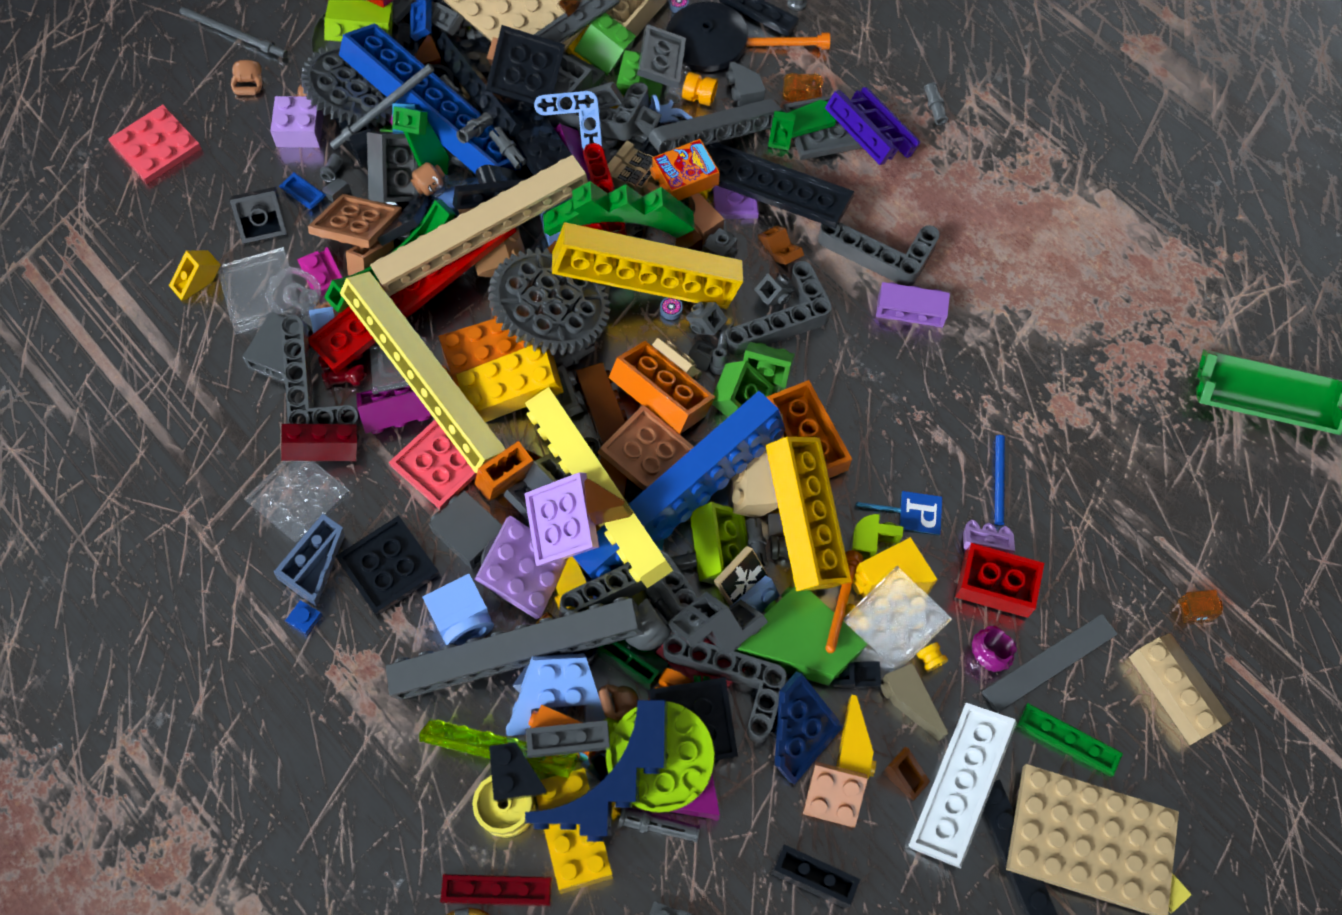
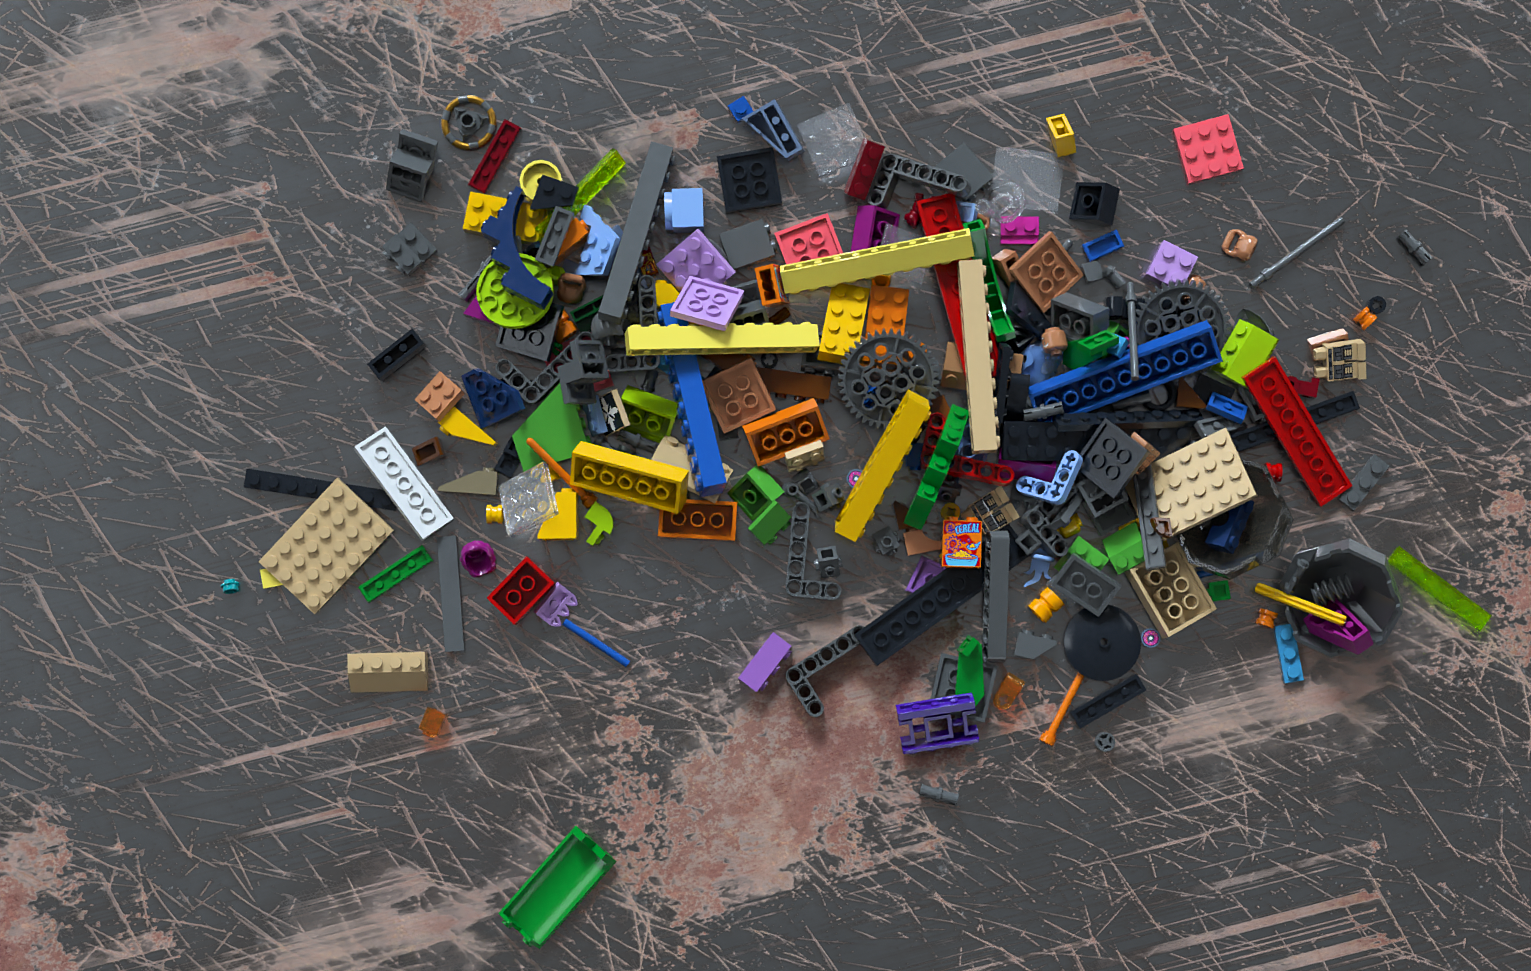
camera: 120 degrees right, 20 degrees up
dark grey pin [456,112,493,143] -> none
reddish brown slope [584,478,633,525] -> none
dark orange slope [757,226,804,265] -> none
blue piece [855,491,942,535] -> none
none -> dark grey pin [592,435,618,450]

